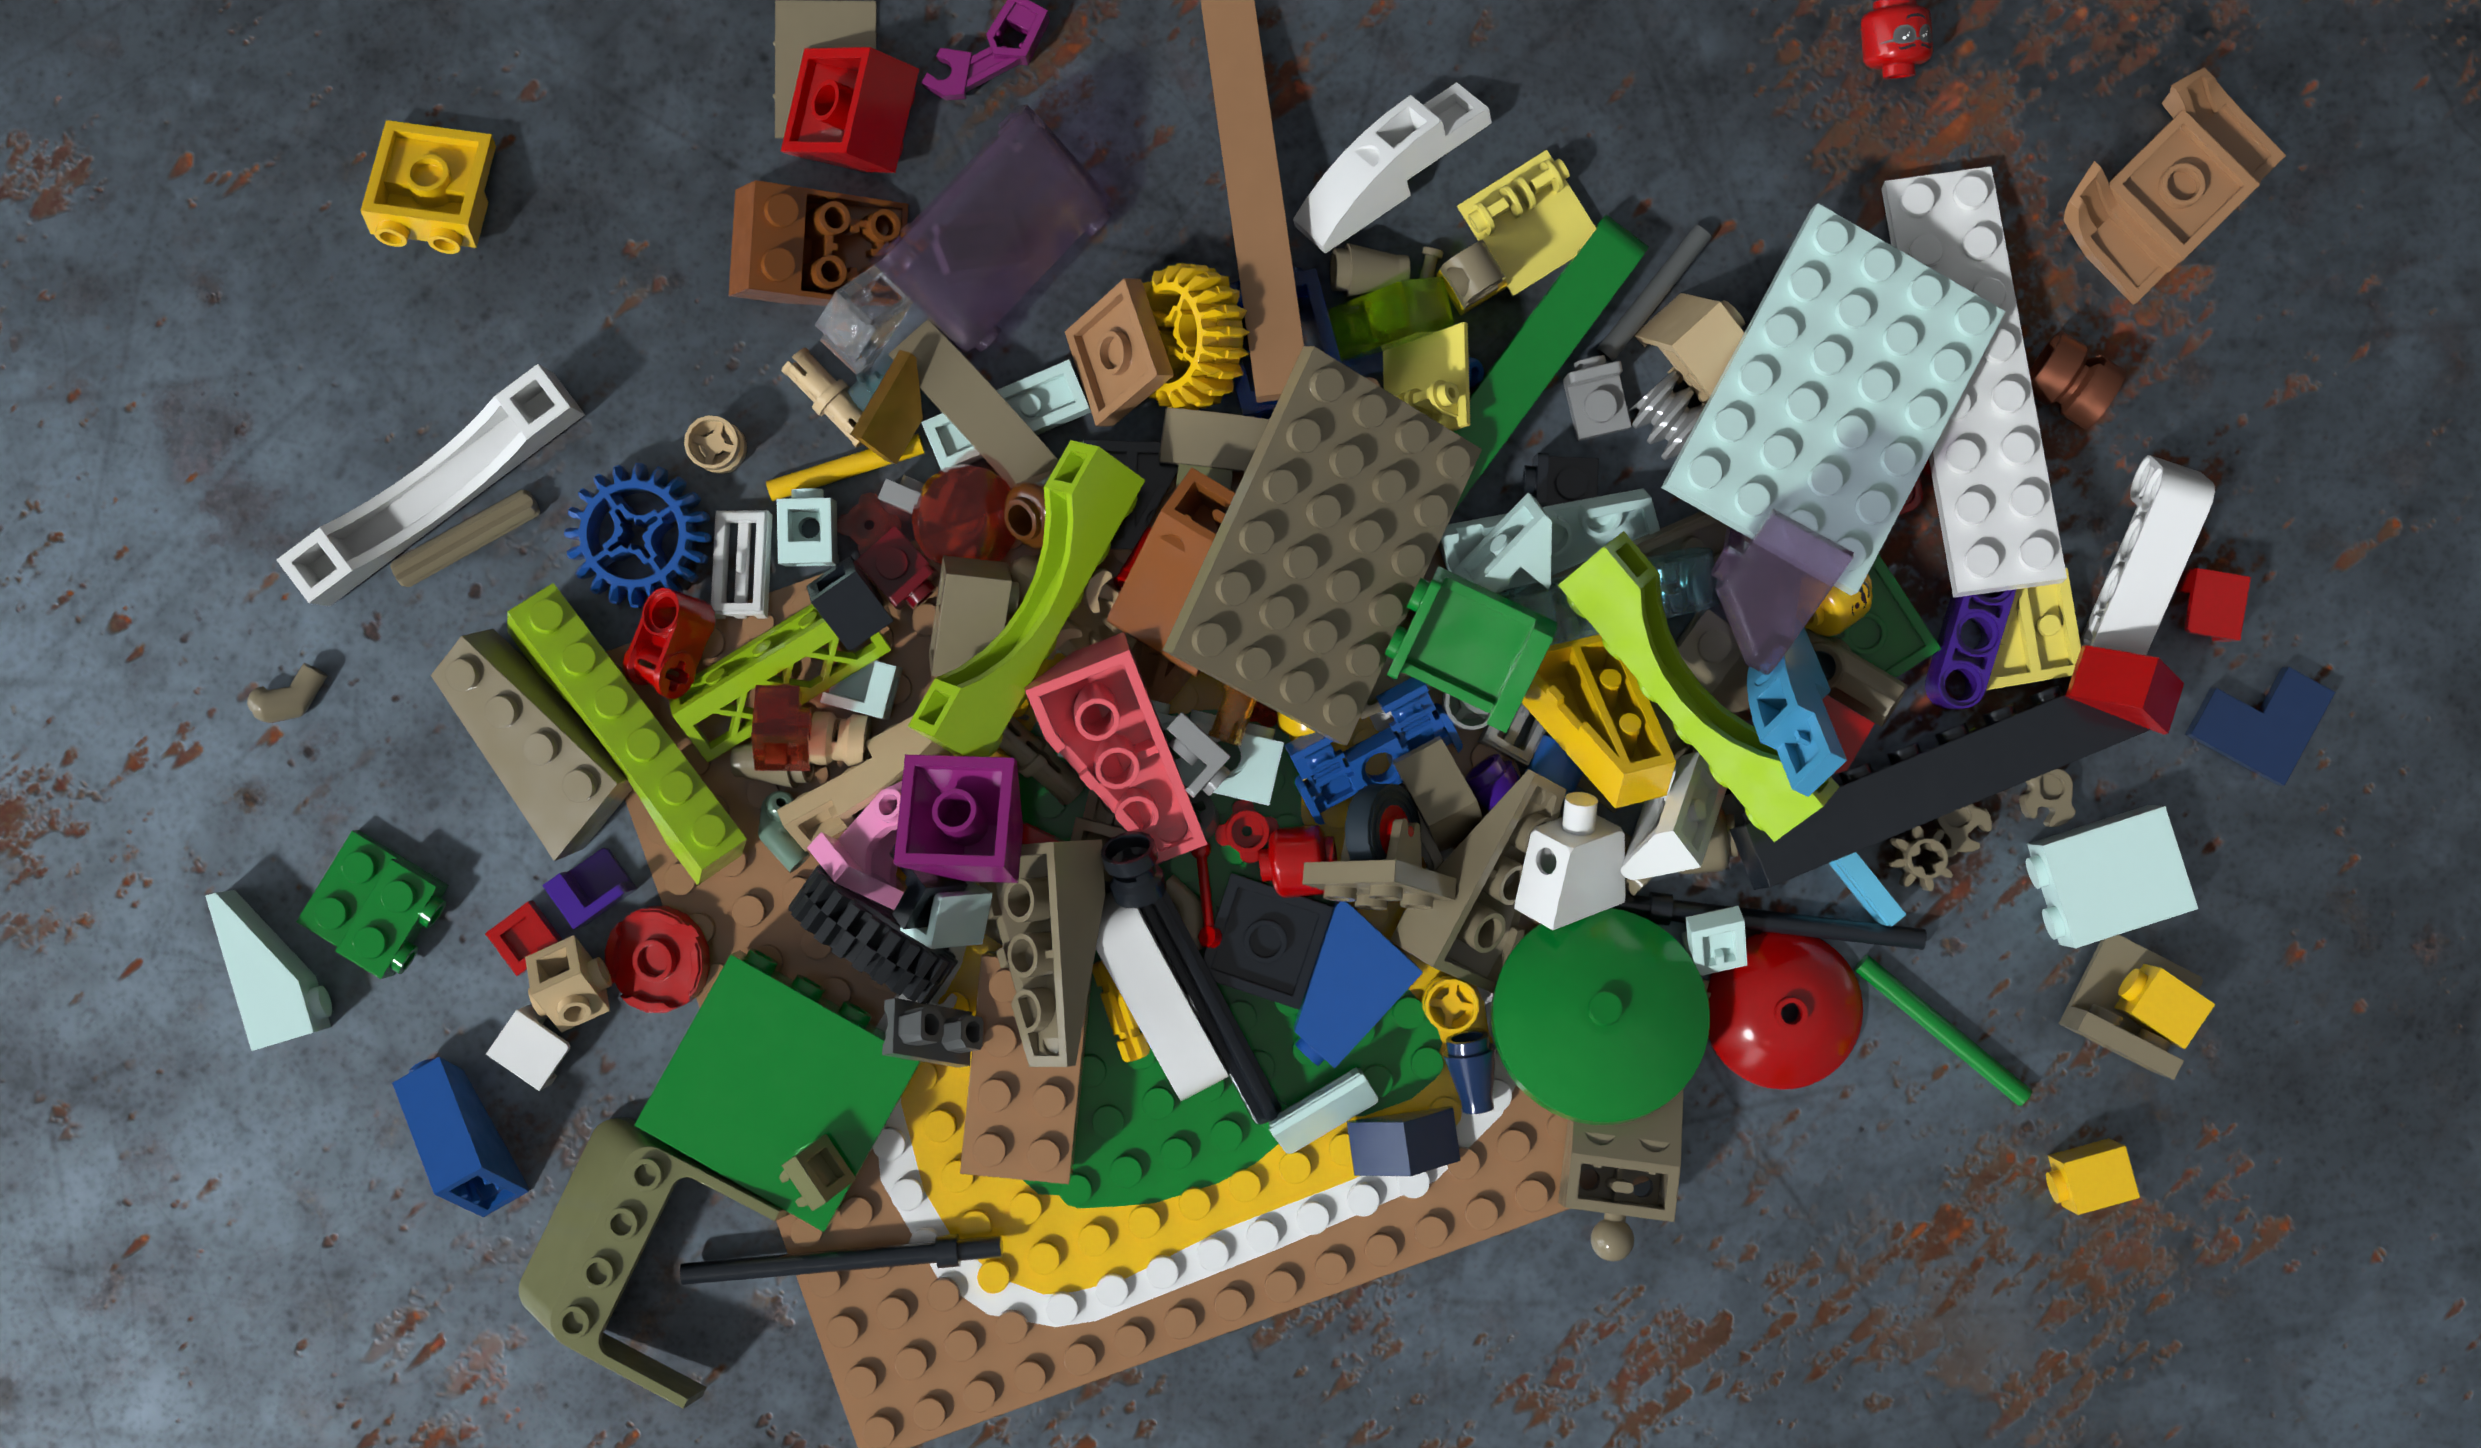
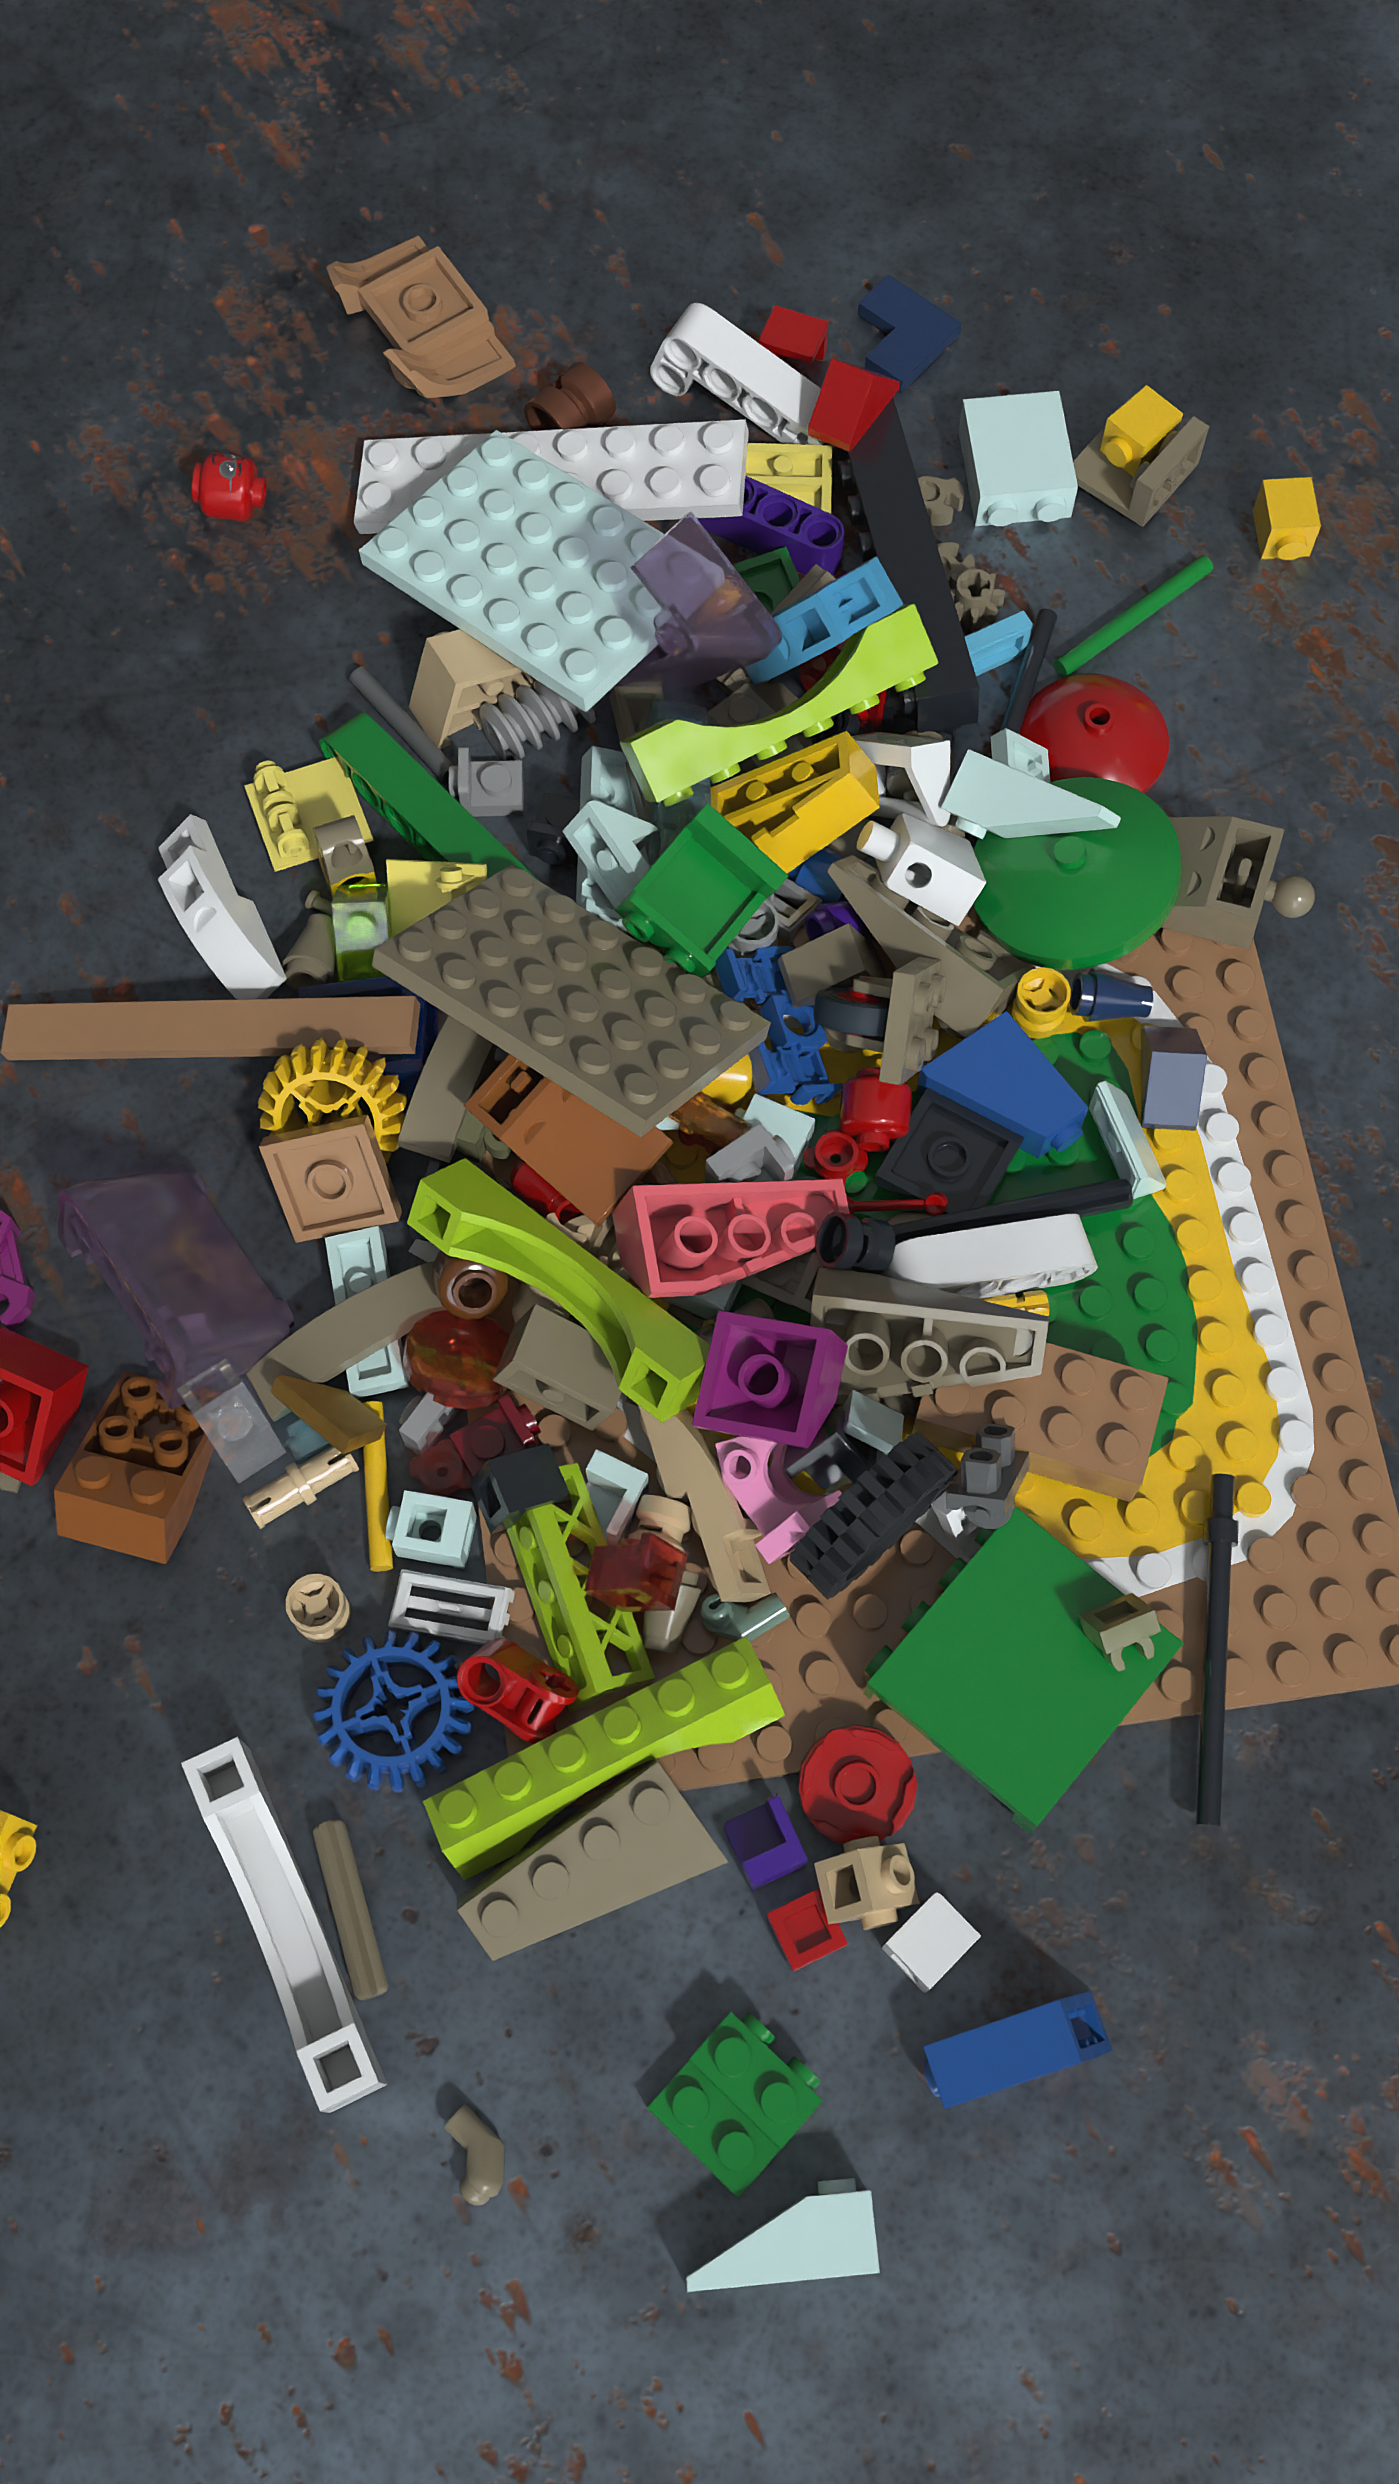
camera: 75 degrees left, 20 degrees down
olive windscreen [519,1117,790,1409] -> none
none -> light aqua slope [941,749,1121,840]

